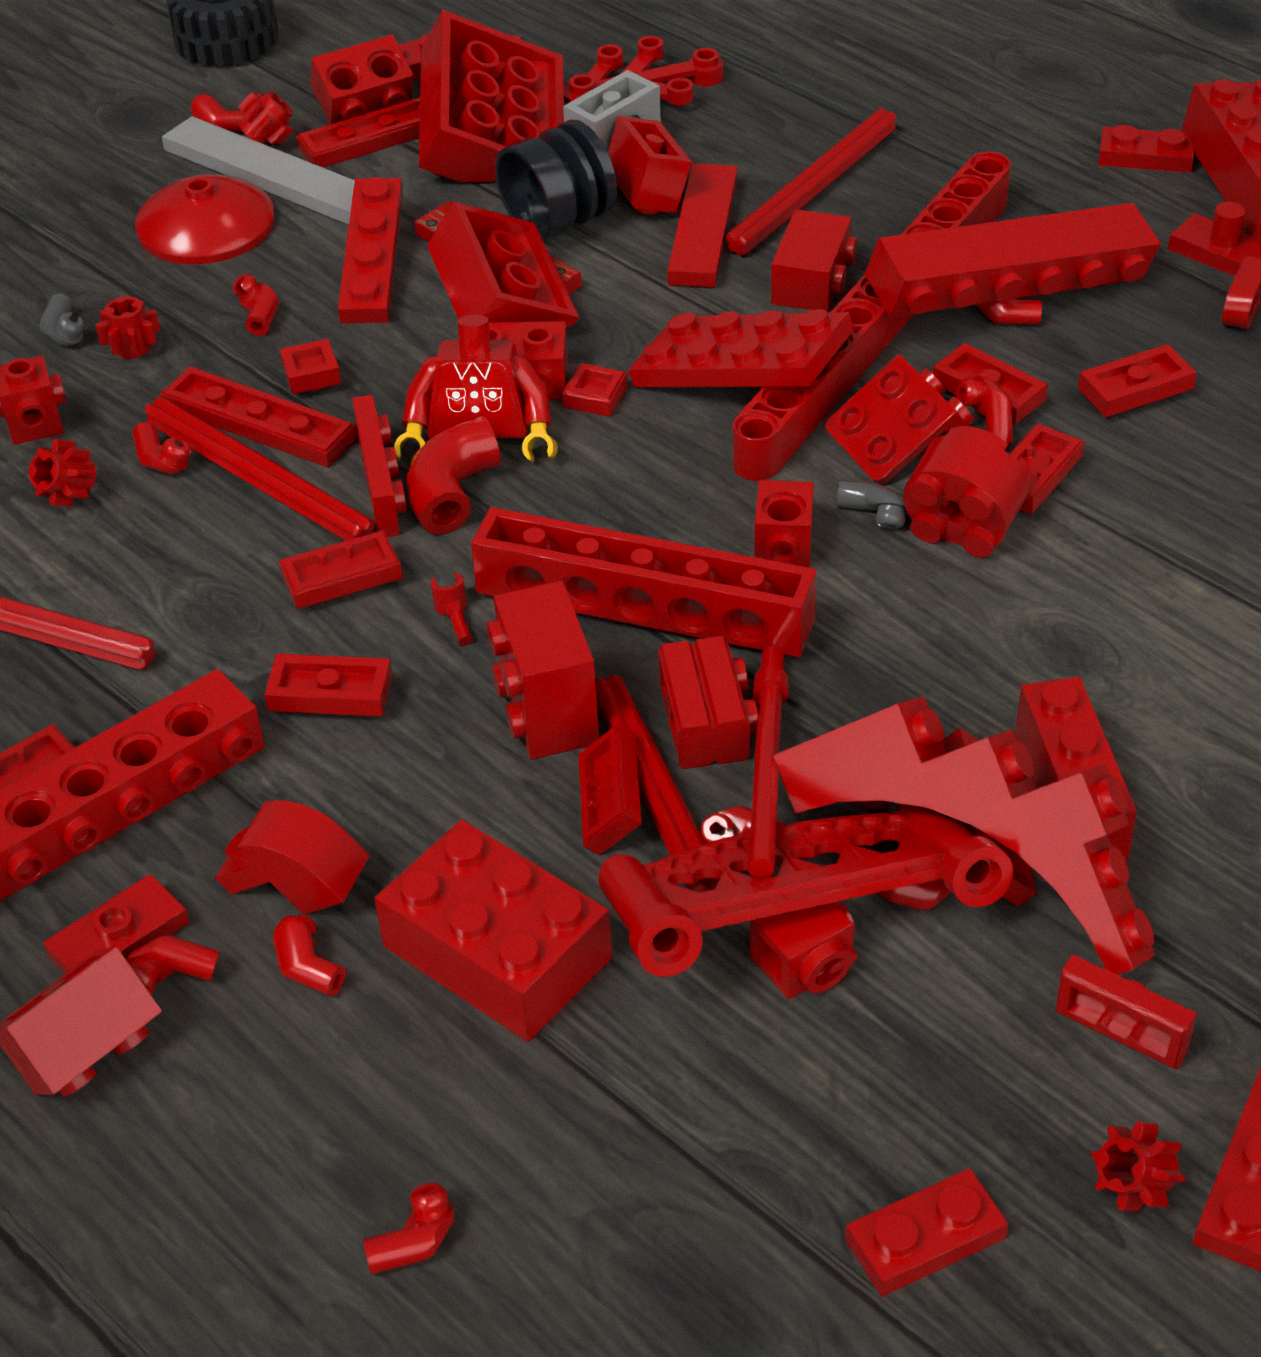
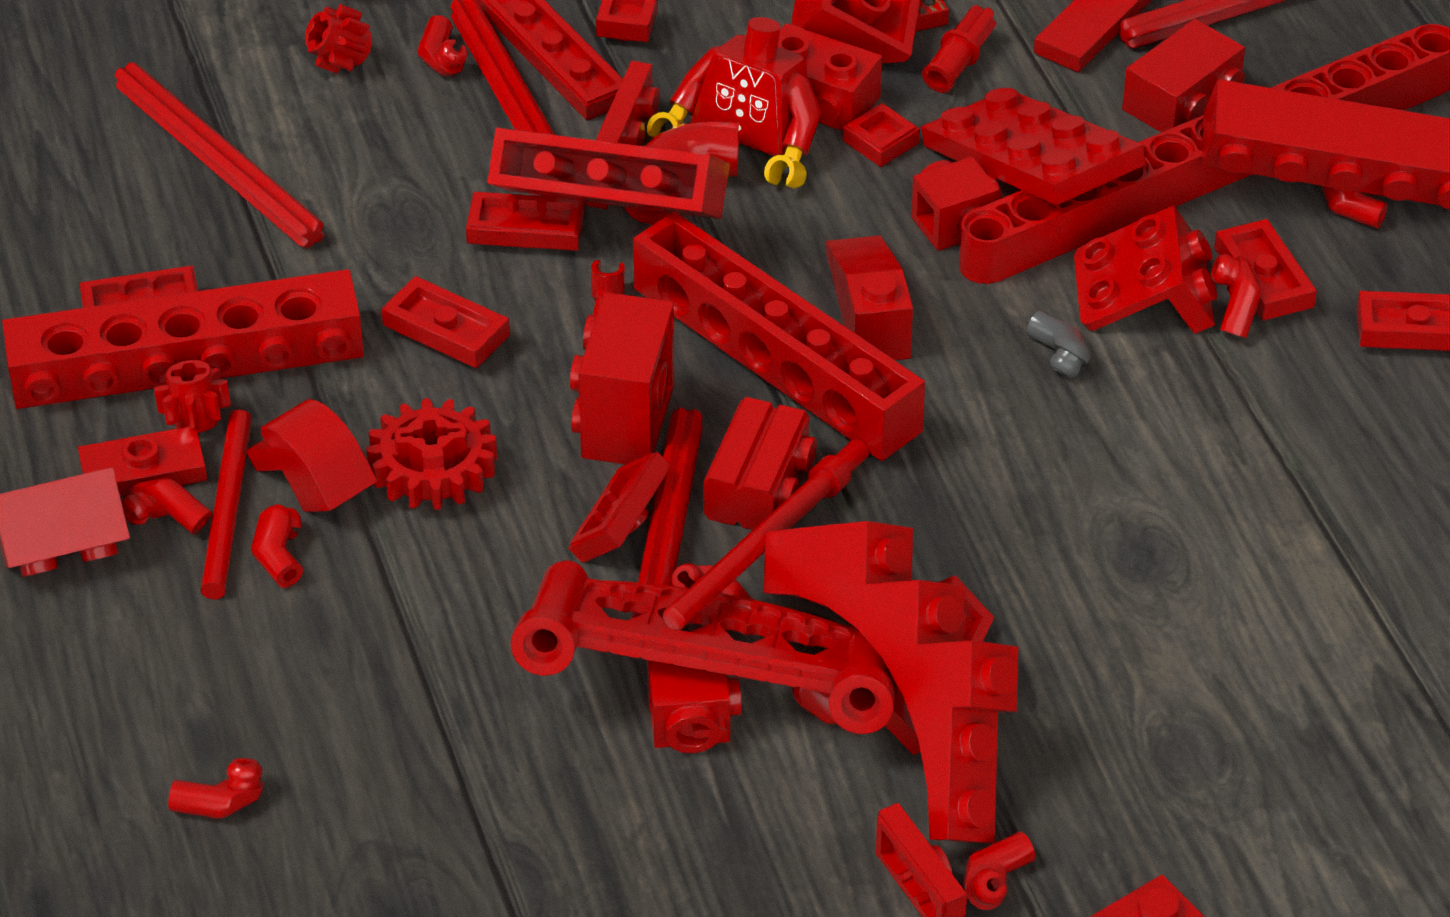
camera: 25 degrees right, 0 degrees up
red brick [374,819,612,1042] -> none
red brick [754,480,814,567] -> none
red brick [903,426,1032,558] -> none
red plate [1009,423,1085,515] -> none
red brick [1015,676,1137,861] -> none
none -> red gear [154,360,231,433]
none -> red bar [200,410,252,600]
none -> red gear [366,398,497,510]
none -> red brick [487,127,730,219]
none -> red slope [825,235,913,360]
none -> red brick [911,157,1002,251]
none -> red axle [922,5,996,93]
none -> red arm [963,832,1035,910]

